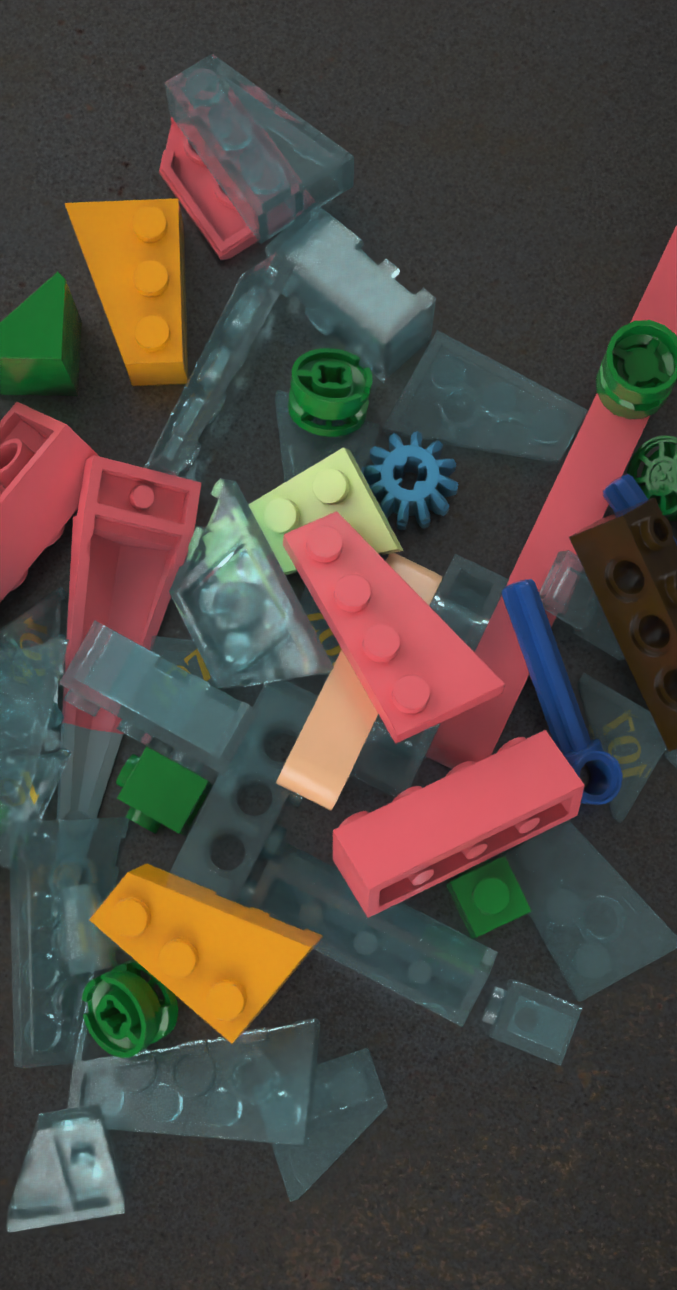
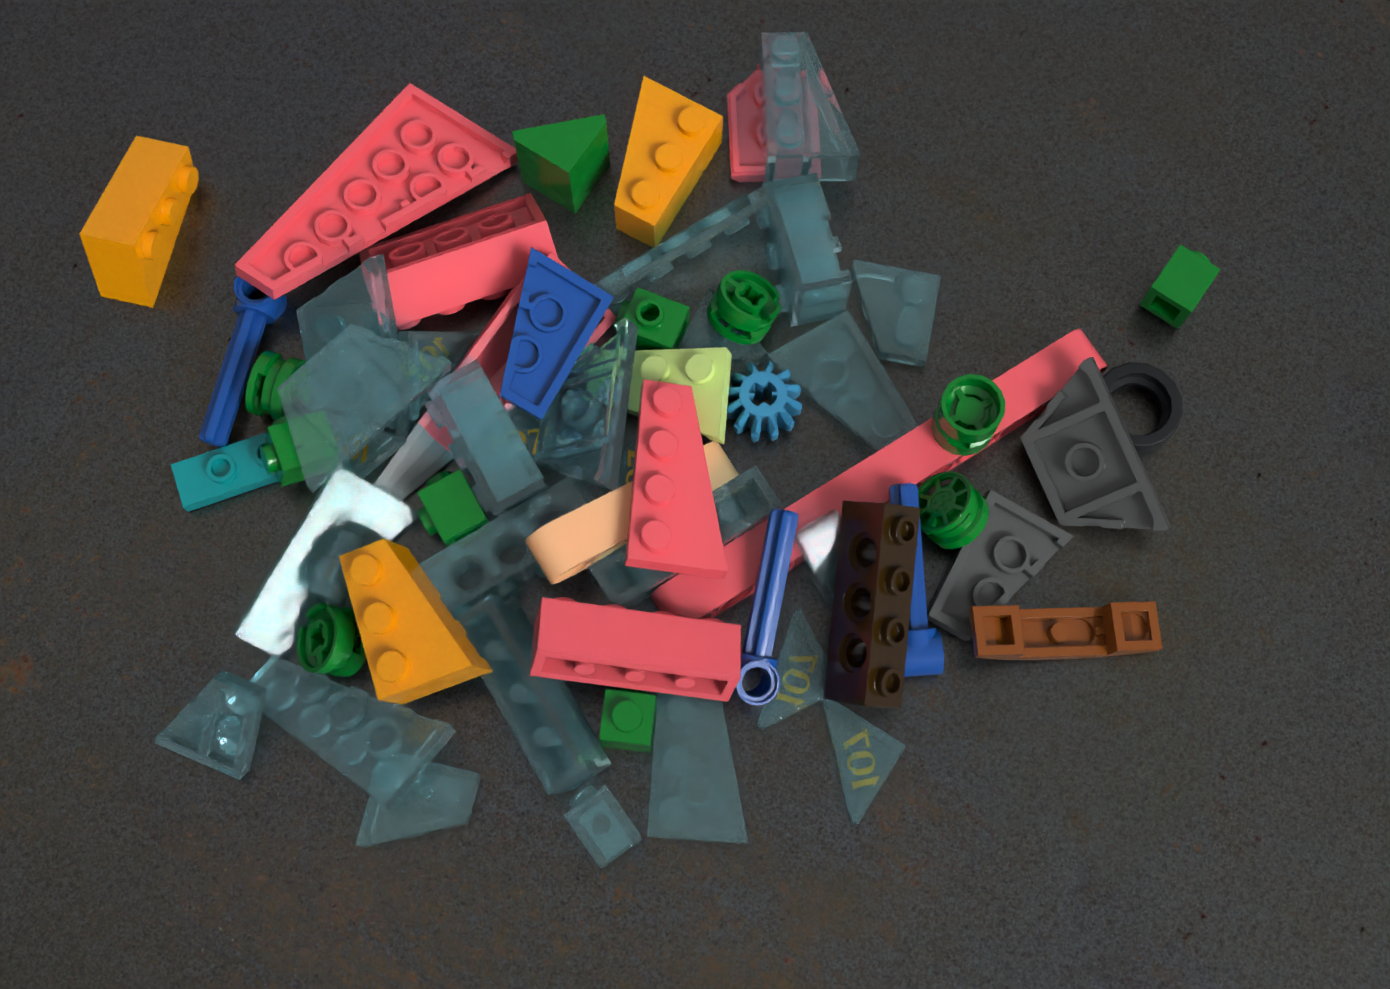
camera: 30 degrees right, 5 degrees down
none -> blue wing [499,247,614,421]
none -> green brick [615,287,690,351]
none -> clear light blue wing [851,260,941,367]

